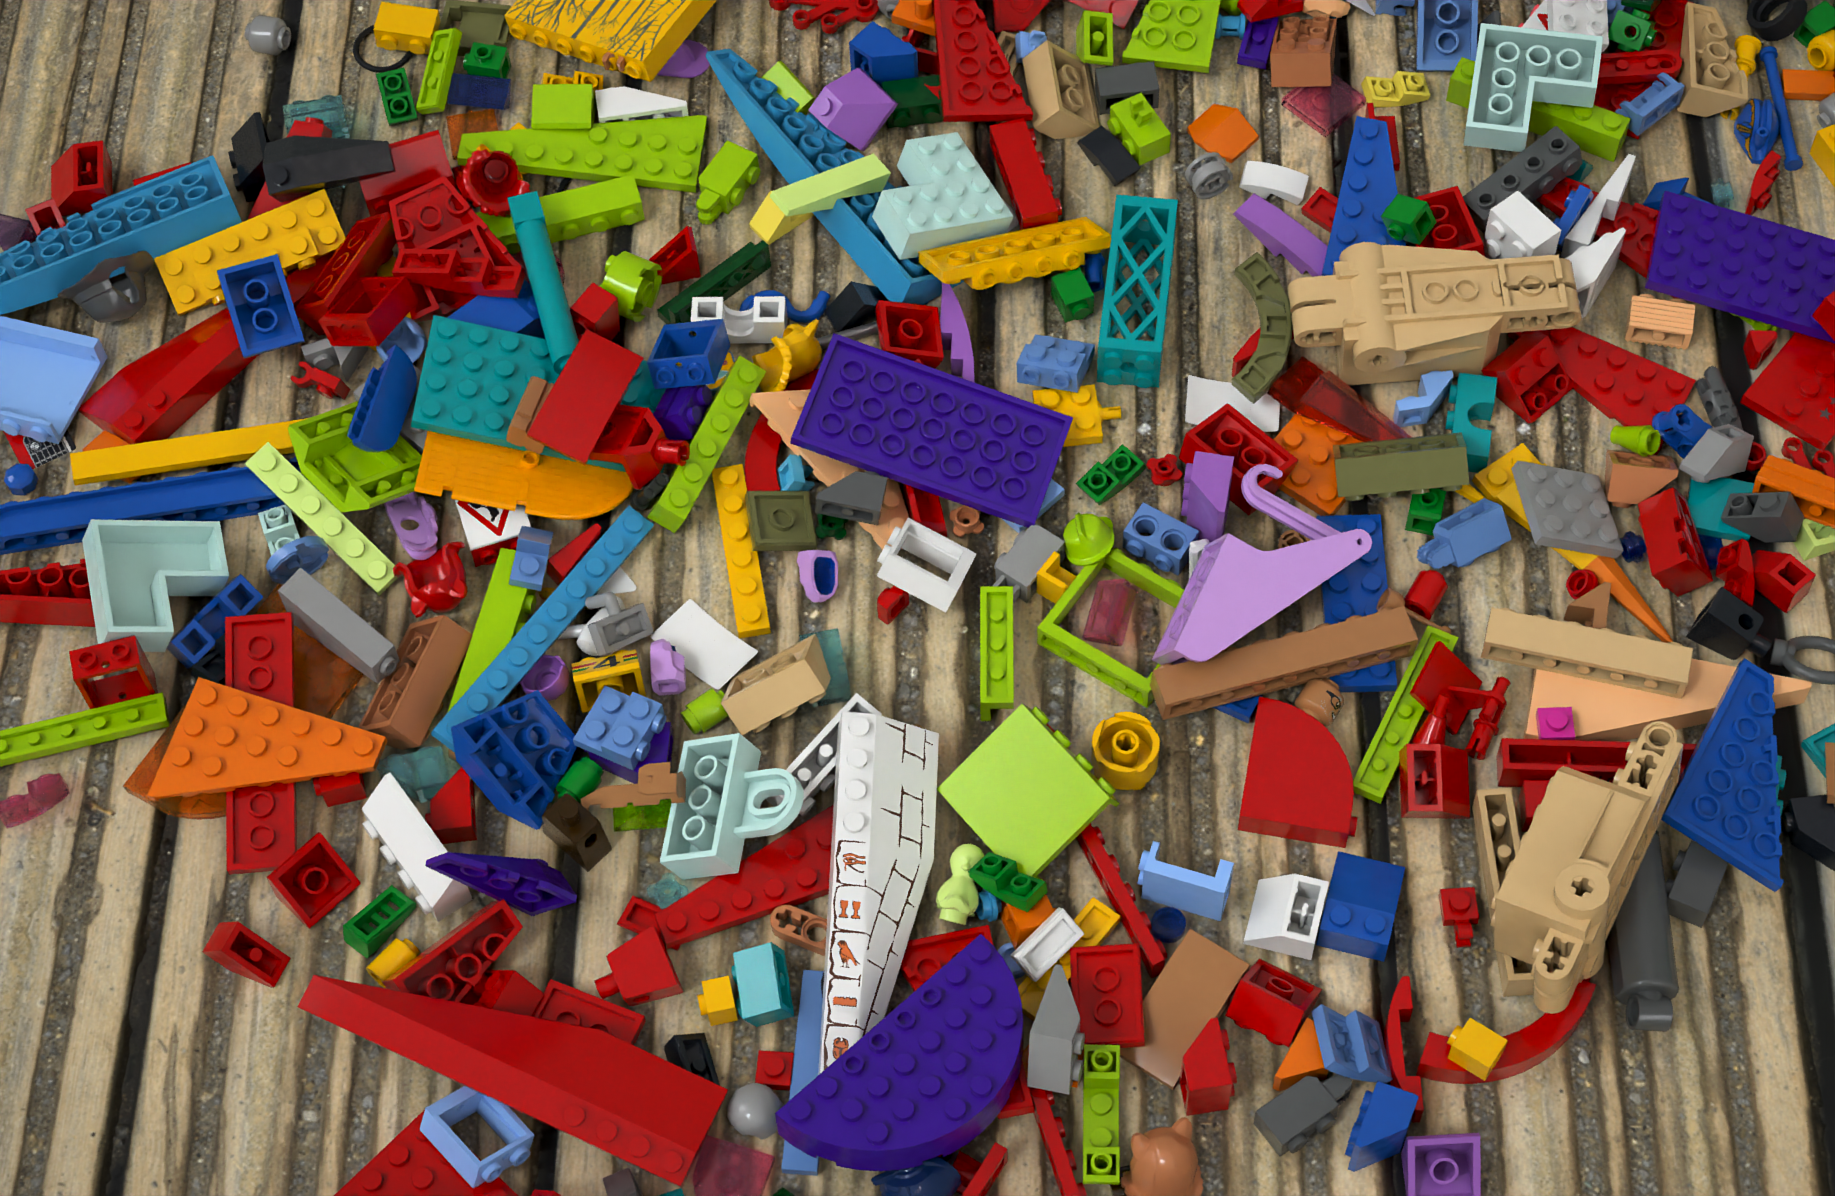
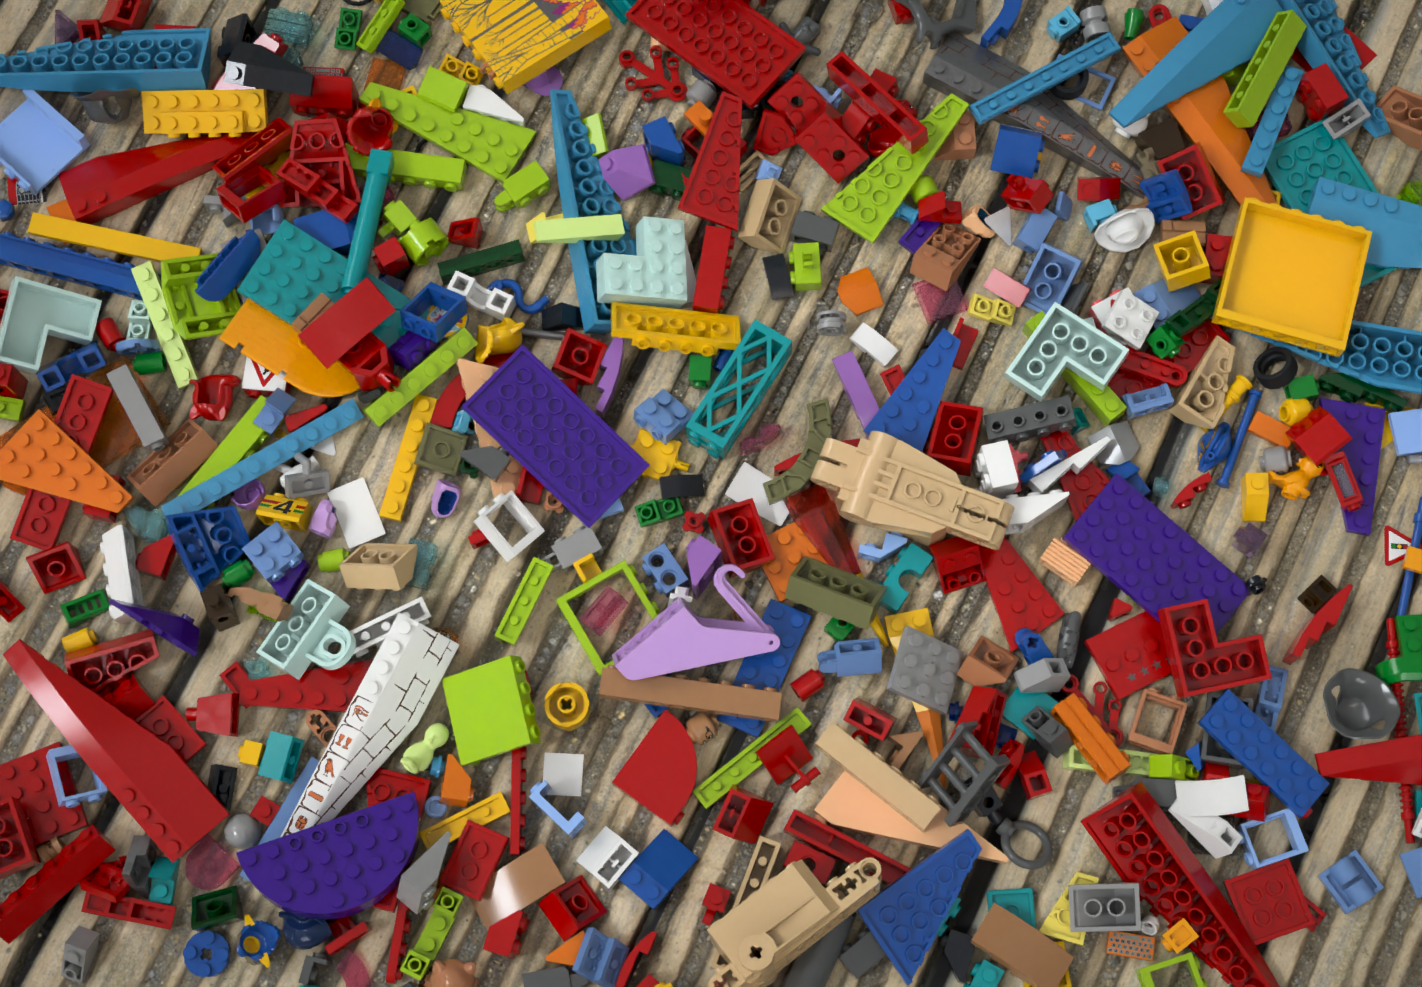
camera: 25 degrees right, 15 degrees up
blue slope [217,254,305,358] -> none
red plate [290,361,351,400] -> none
lavender piece [384,492,438,560] -> none
green slope [968,852,1048,912] -> none
white tile [1010,907,1085,982] -> none
lime piece [1063,513,1115,566] -> none
lime slope [1076,10,1113,66] -> none
clear blue tile [1151,907,1186,943] -> none
medium nougat hinge [1376,587,1451,634] -> none
green brick [1381,194,1437,245] -> none
red cone [1412,692,1452,745] -> none
red axle [1465,700,1507,760] -> none
dark pink plate [1536,707,1575,740] -> none
red plate [1566,569,1599,600] -> none
lime cone [1610,425,1661,457] -> none
none -> red brick [95,318,126,352]
none -> green brick [133,351,167,376]
none -> lime brick [377,200,417,239]
none -> white sticker [543,753,584,796]
none -> black slope [659,475,705,500]
none -> clear pink slope [739,423,781,456]
none -> red brick [843,697,897,745]
none -> dark grey fence [918,721,1011,827]
none -> tile [983,268,1032,308]
none -> light grey slope [1087,421,1140,465]

